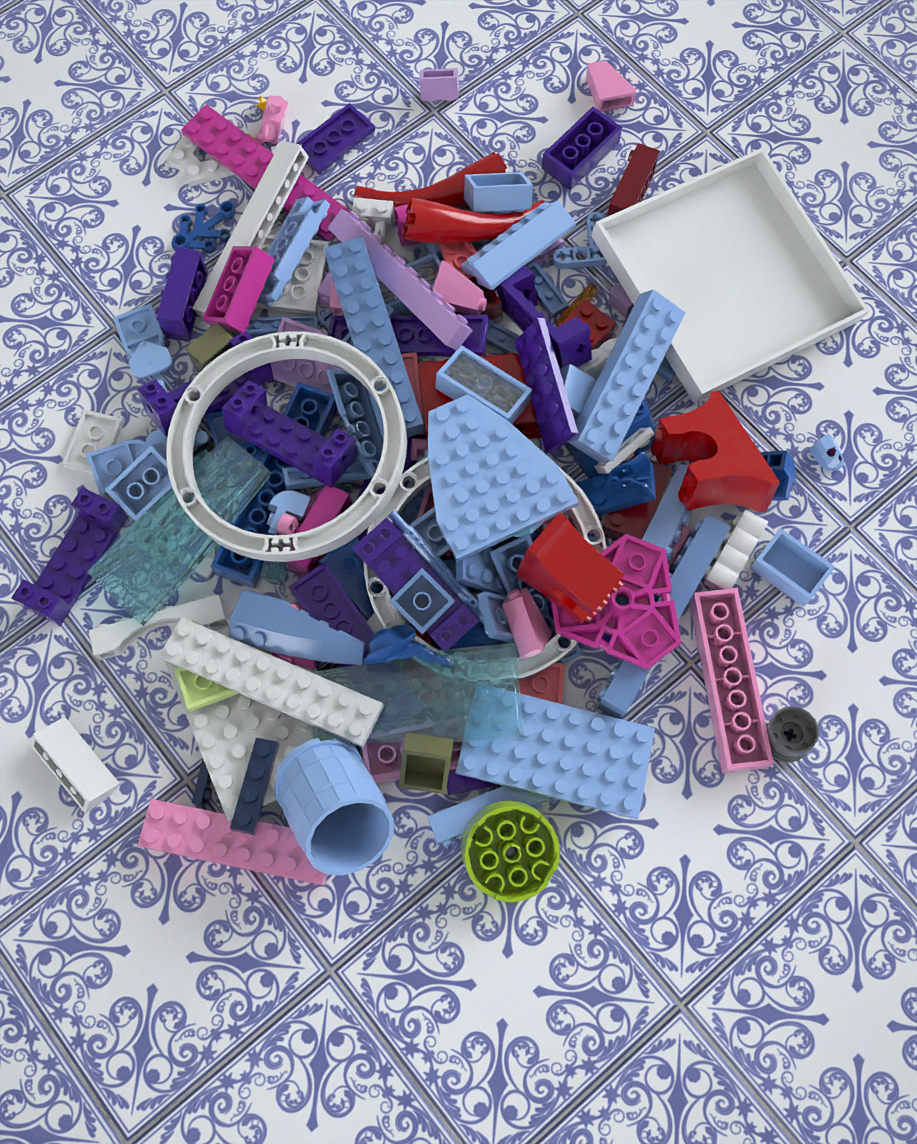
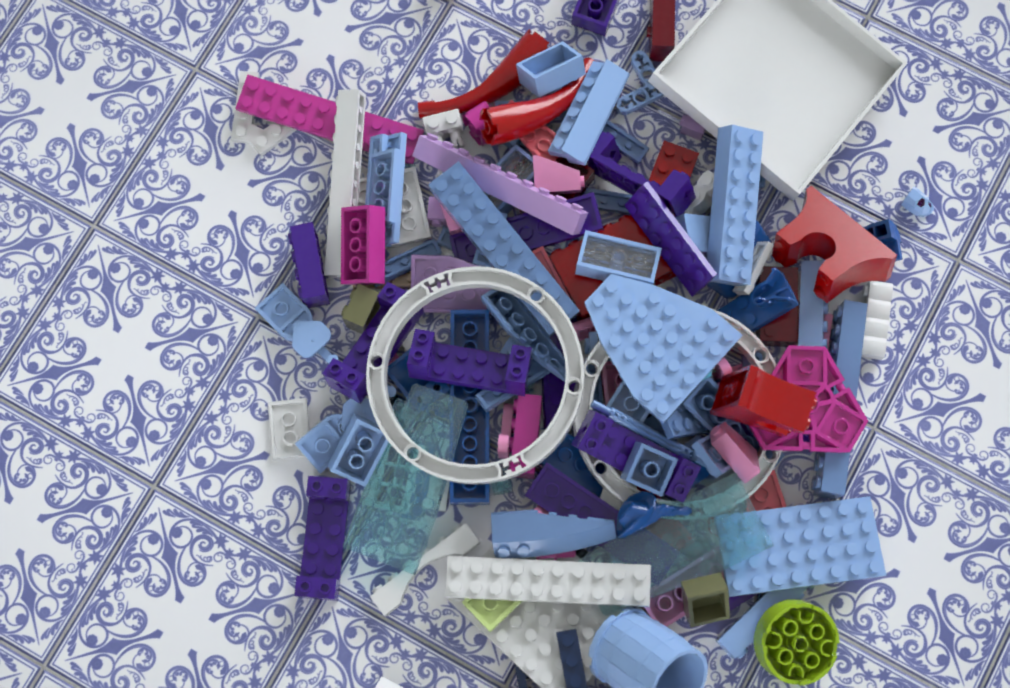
camera: 20 degrees left, 5 degrees up
blue plant [171,201,236,254] -> none
bright pink torso [247,95,288,145] -> none
light blue brick [267,491,310,535] -> none
dark purple plate [296,103,375,174] -> none
clear orange axle [555,283,598,327] -> none
bright pink brick [689,588,774,774] -> none
light blue piece [750,528,835,607] -> none
dark grey wheel [766,706,819,763] -> none

